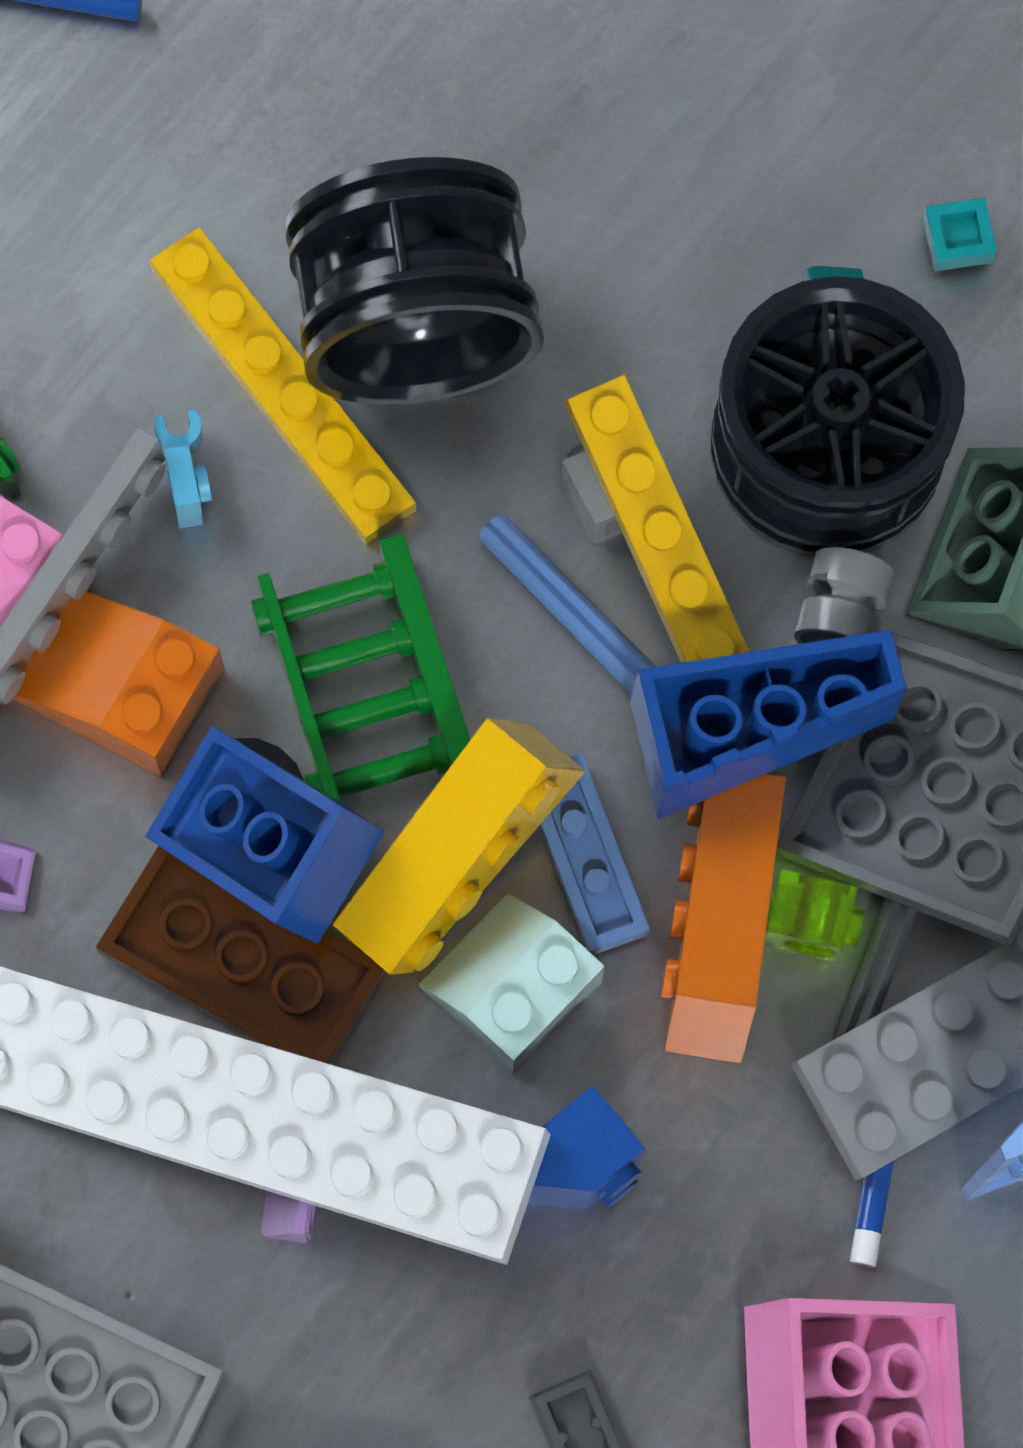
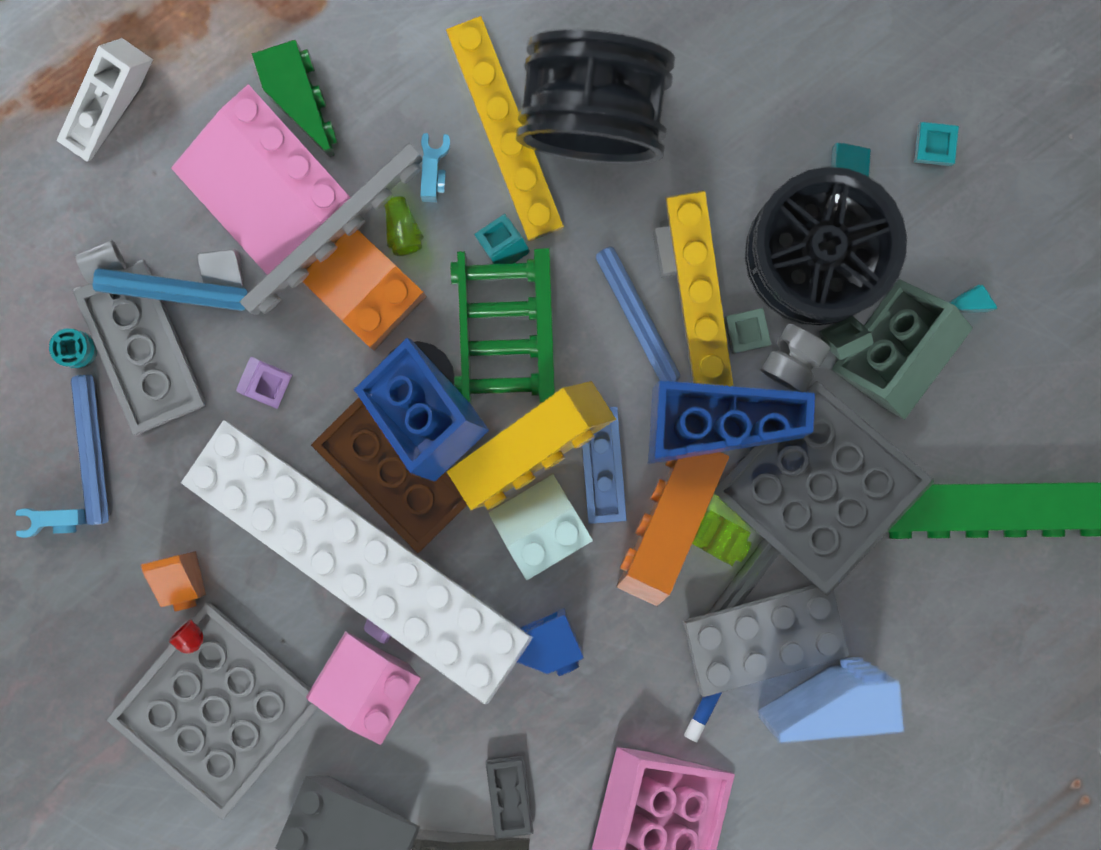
camera: 20 degrees right, 15 degrees up
none -> bright pink slope [306,631,421,745]
none -> clear neon green cone [384,196,424,256]
none -> teal slope [474,214,530,264]
none -> sand green plate [724,308,771,354]
none -> sand green plate [819,316,874,360]

